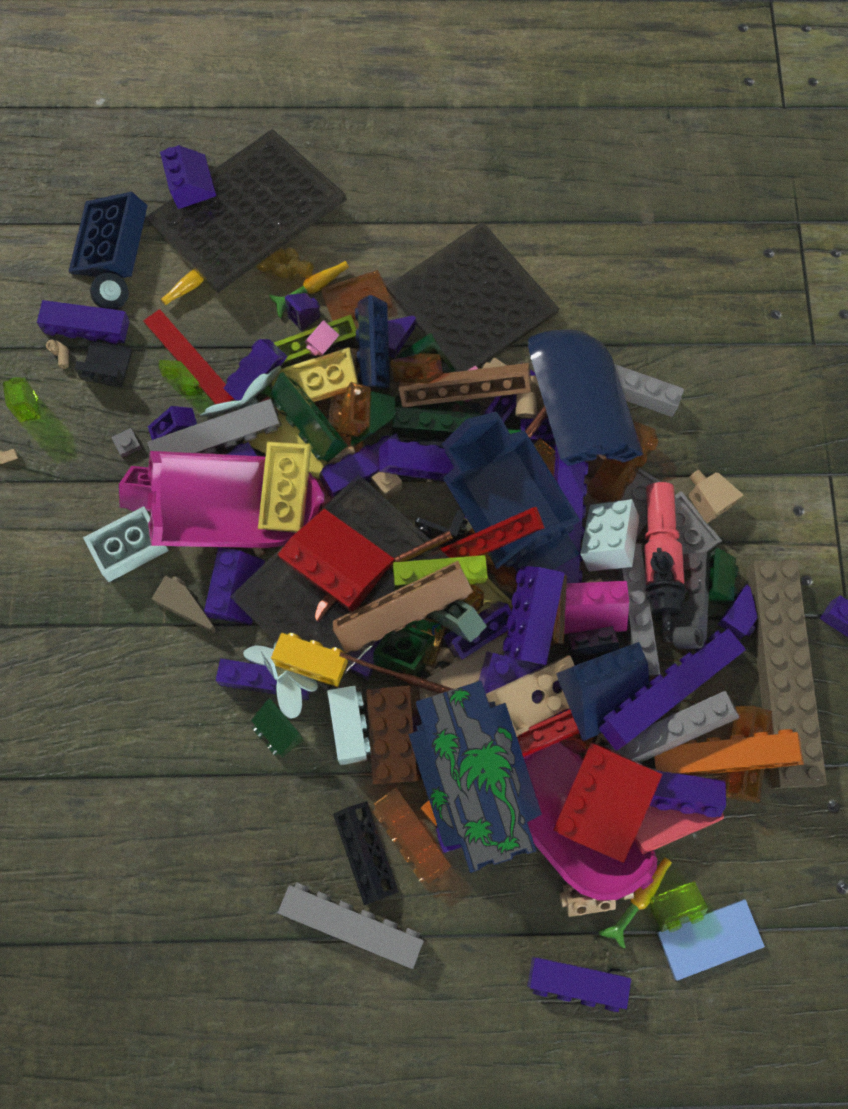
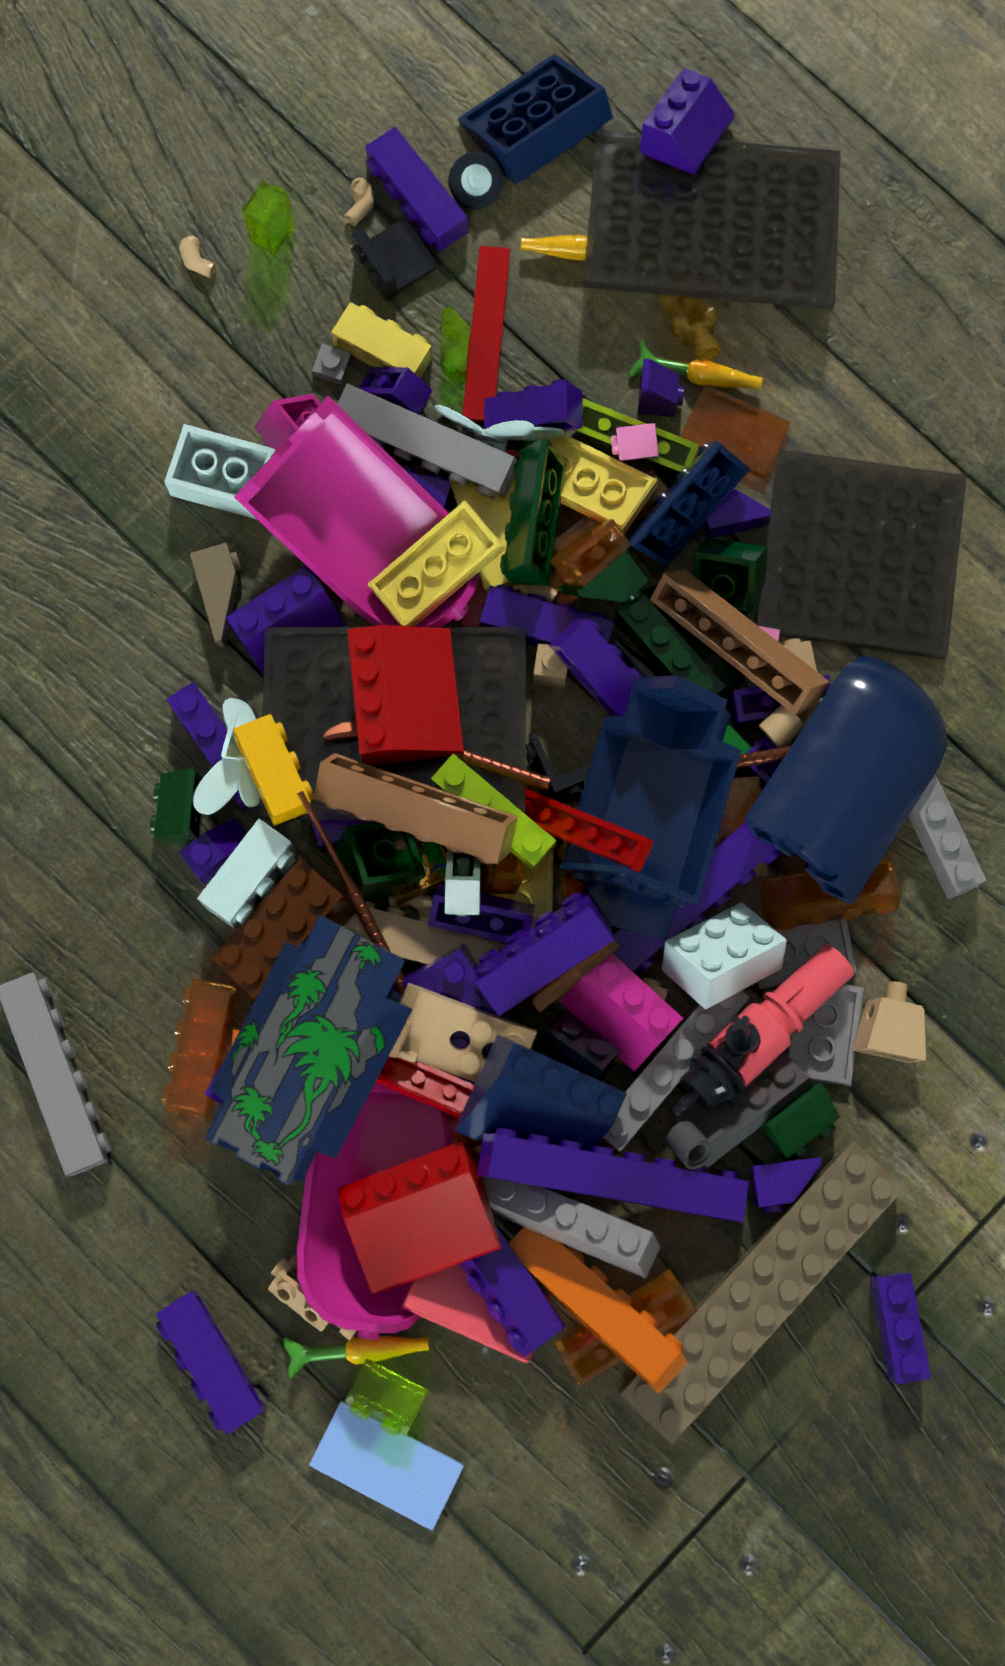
camera: 50 degrees right, 5 degrees up
black fence [333,801,399,905] -> none
clear orange slope [391,353,443,384] -> none
none -> dark purple slope [179,818,247,884]
none -> light yellow brick [331,302,432,378]

